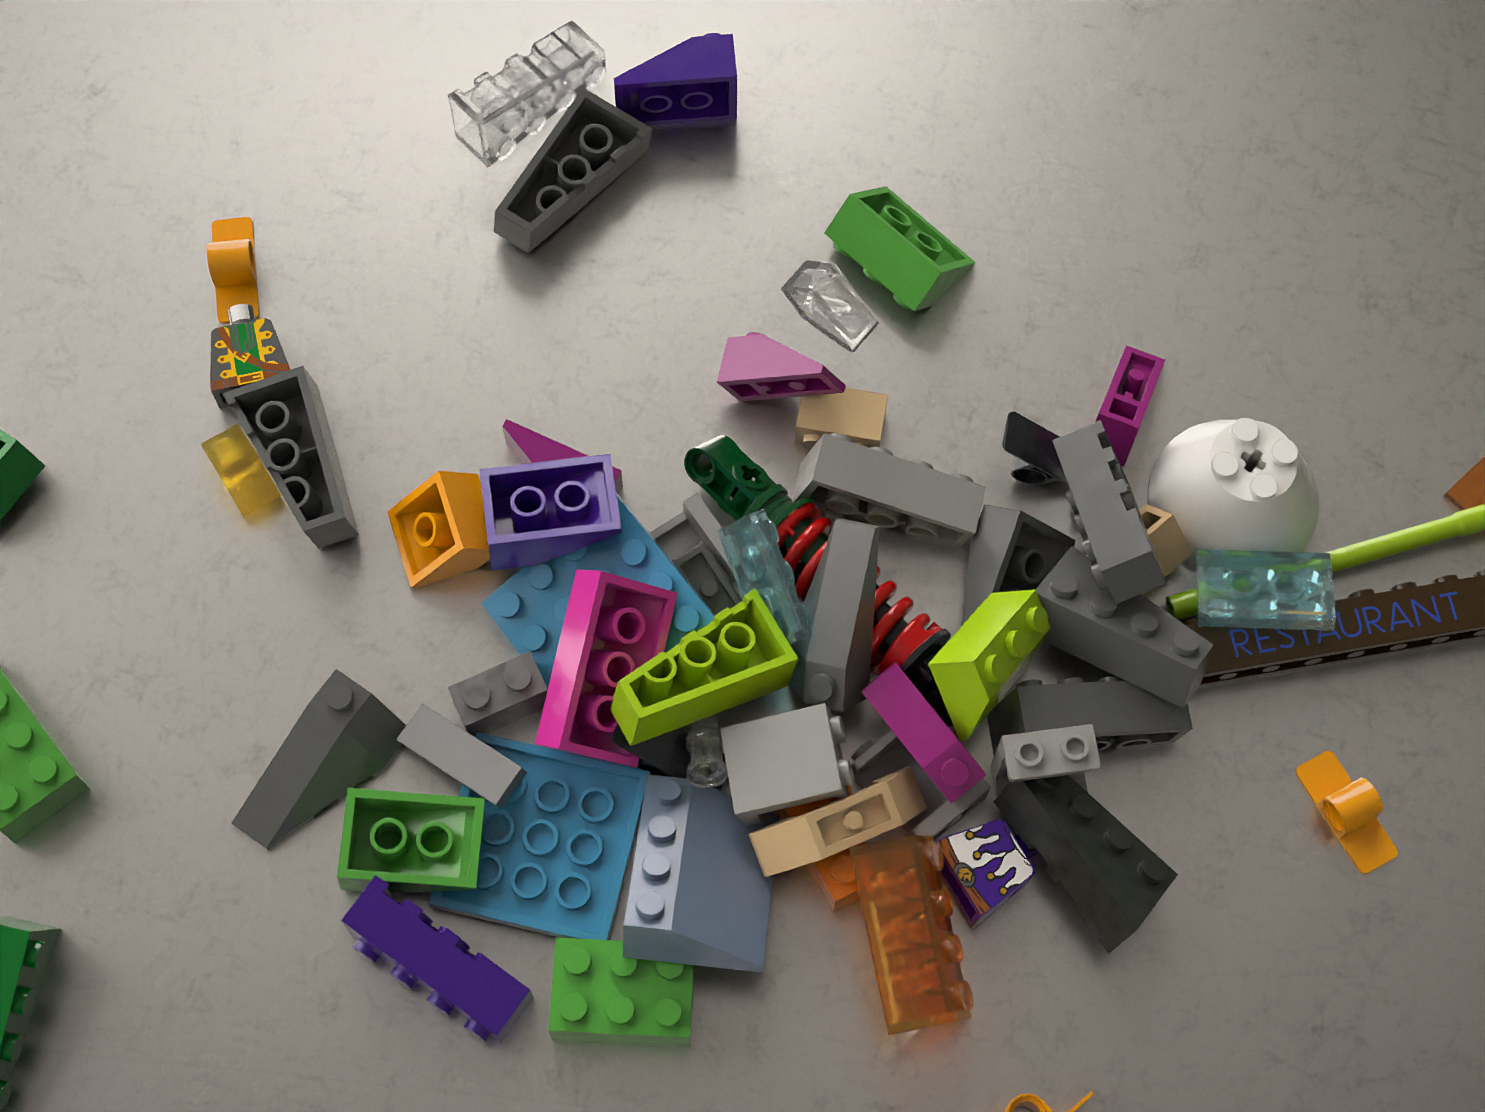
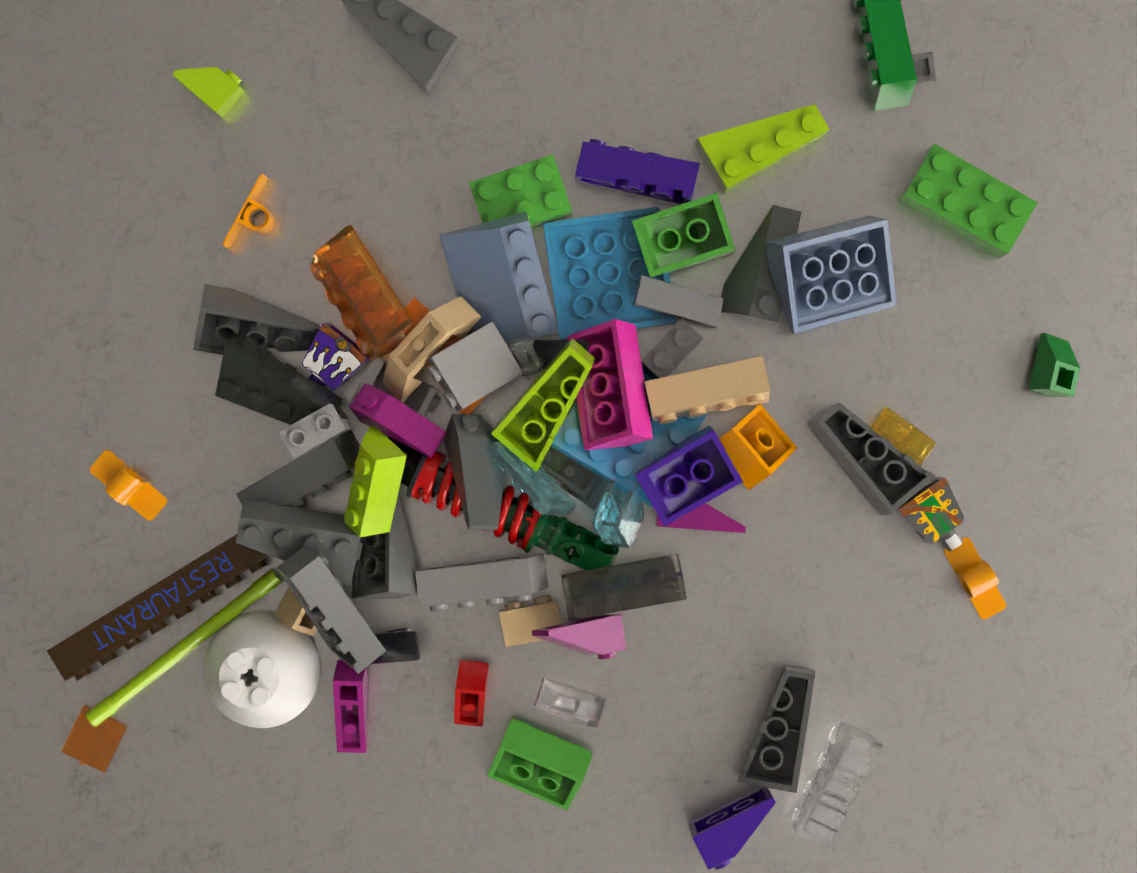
camera: 165 degrees right, 20 degrees up
clear light blue plate [1195,549,1336,631] -> none
none -> dark grey wedge [193,284,320,355]
none -> red slope [454,660,489,727]
none -> clear smoke slope [561,554,687,621]
none -> clear light blue torso [591,477,644,548]
none -> tan wedge [645,356,771,424]
none -> lime wedge [695,104,830,194]
none -> sand blue slope [766,215,897,334]

